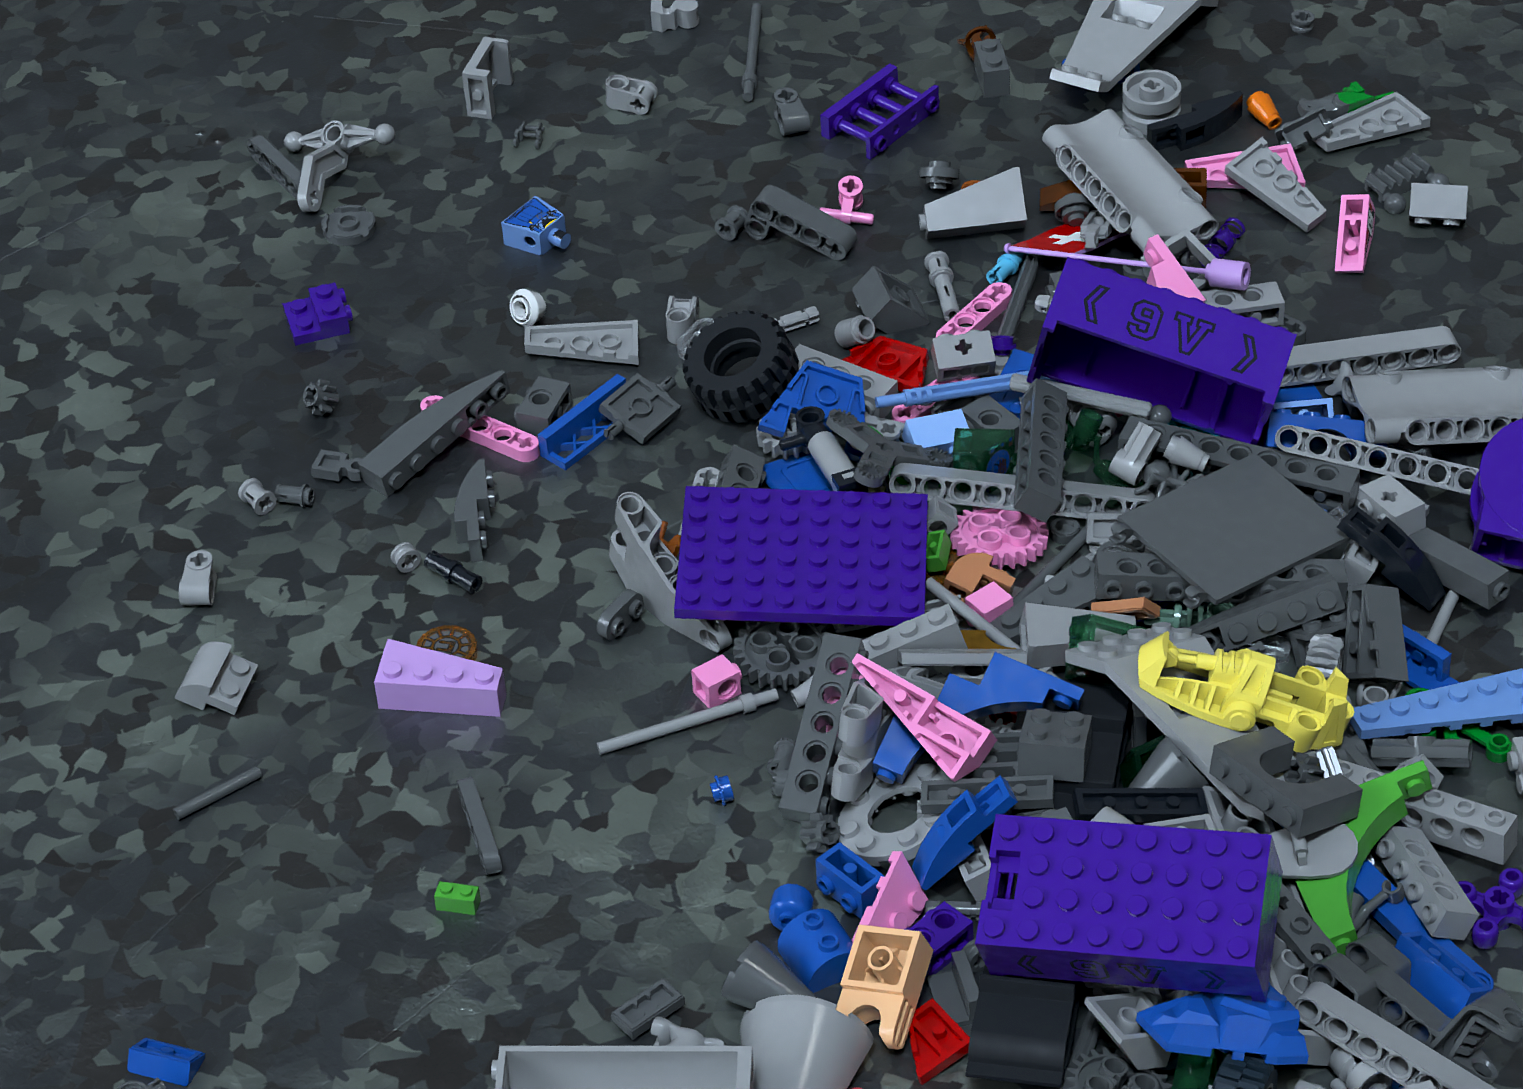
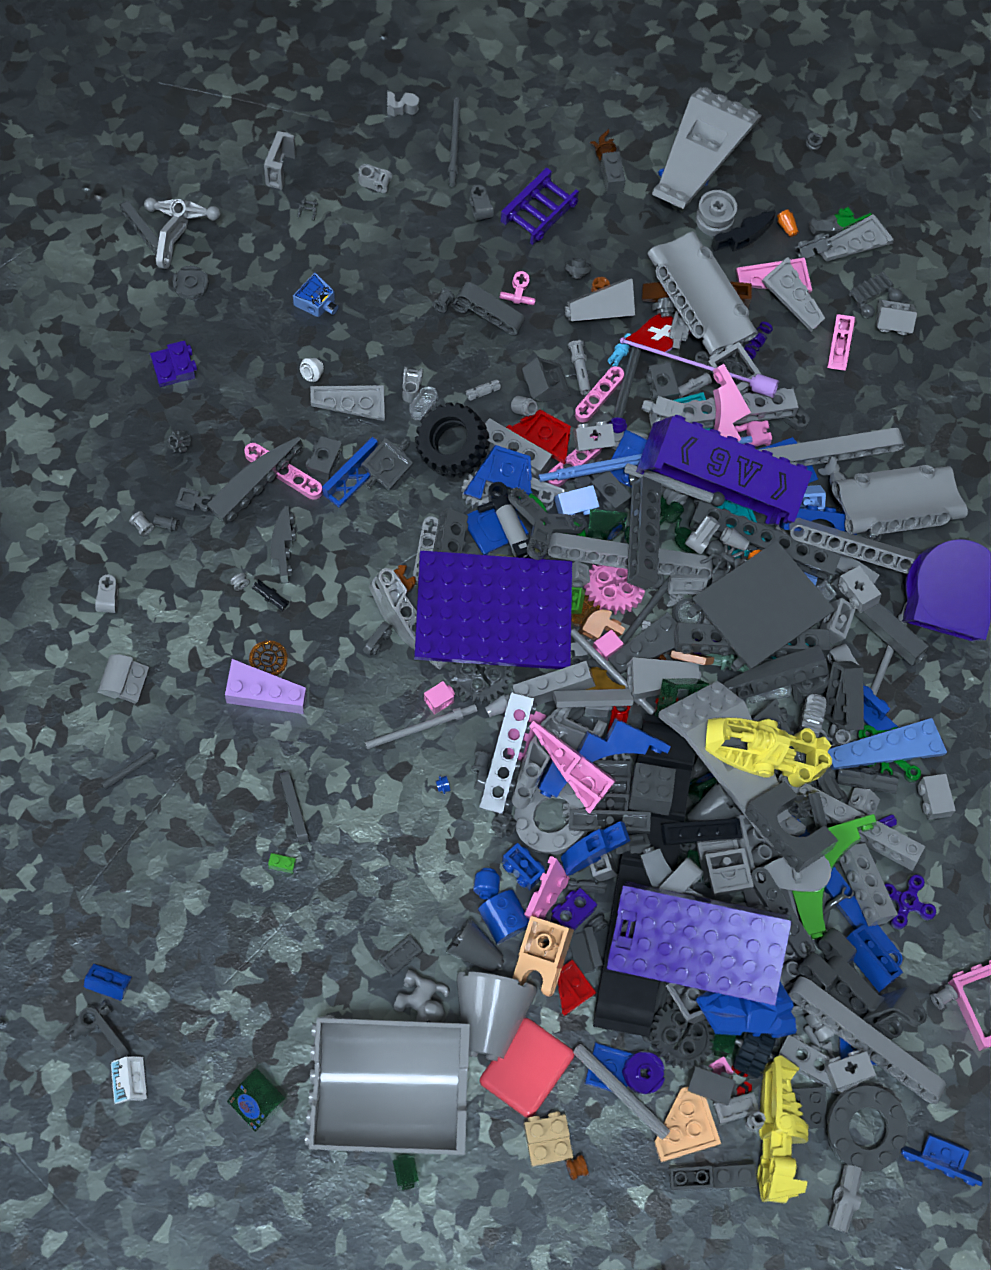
camera: 10 degrees left, 25 degrees up
black slope [1337,505,1446,611] -> none

